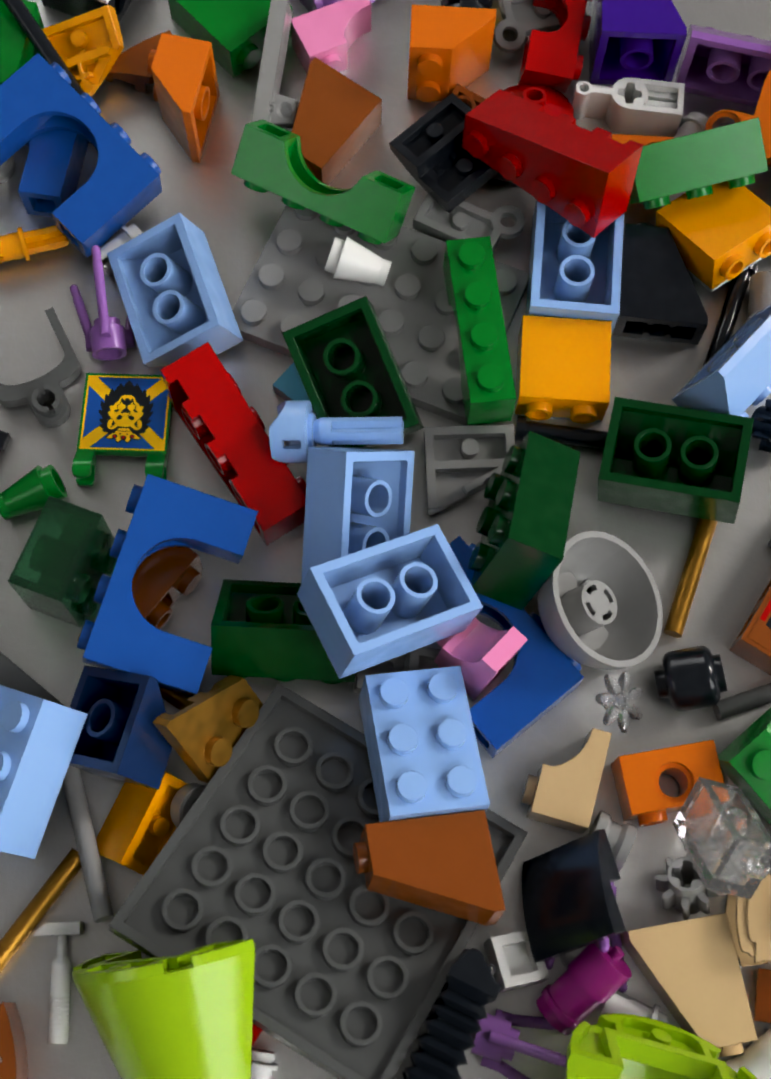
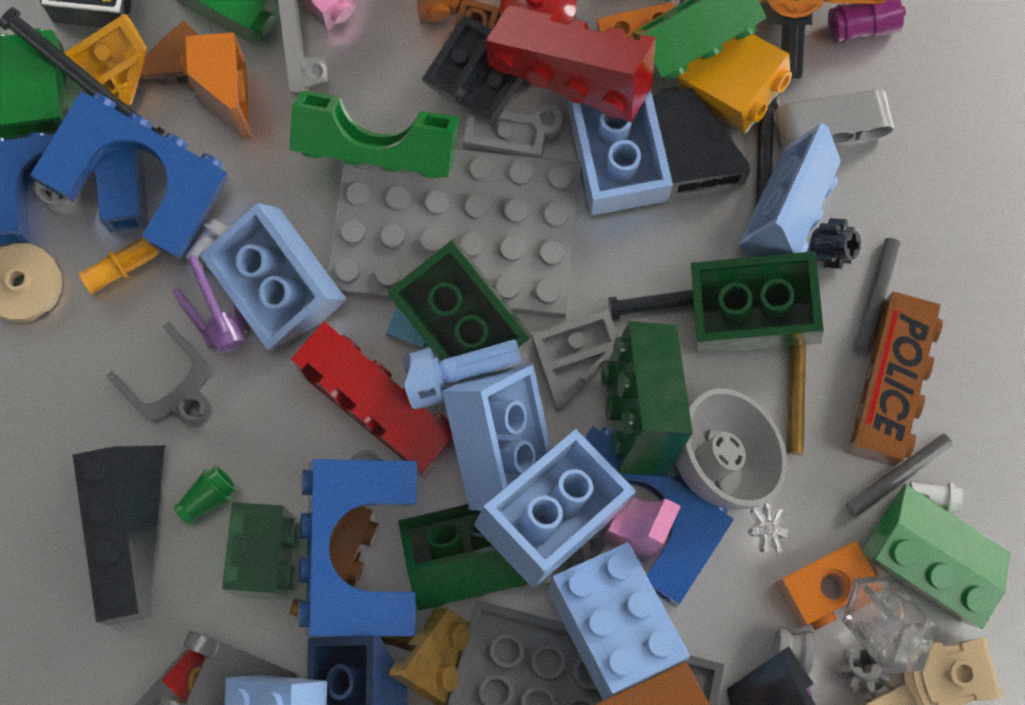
camera: 15 degrees left, 5 degrees up
flag [72,373,172,486] -> none
dark orange slope [292,58,382,186] -> none
white cone [324,237,392,287] -> none
green arch [443,236,517,425] -> none
light orange piece [514,315,612,424] -> none
tan arch [521,728,612,834] -> none
black head [654,646,727,711] -> none

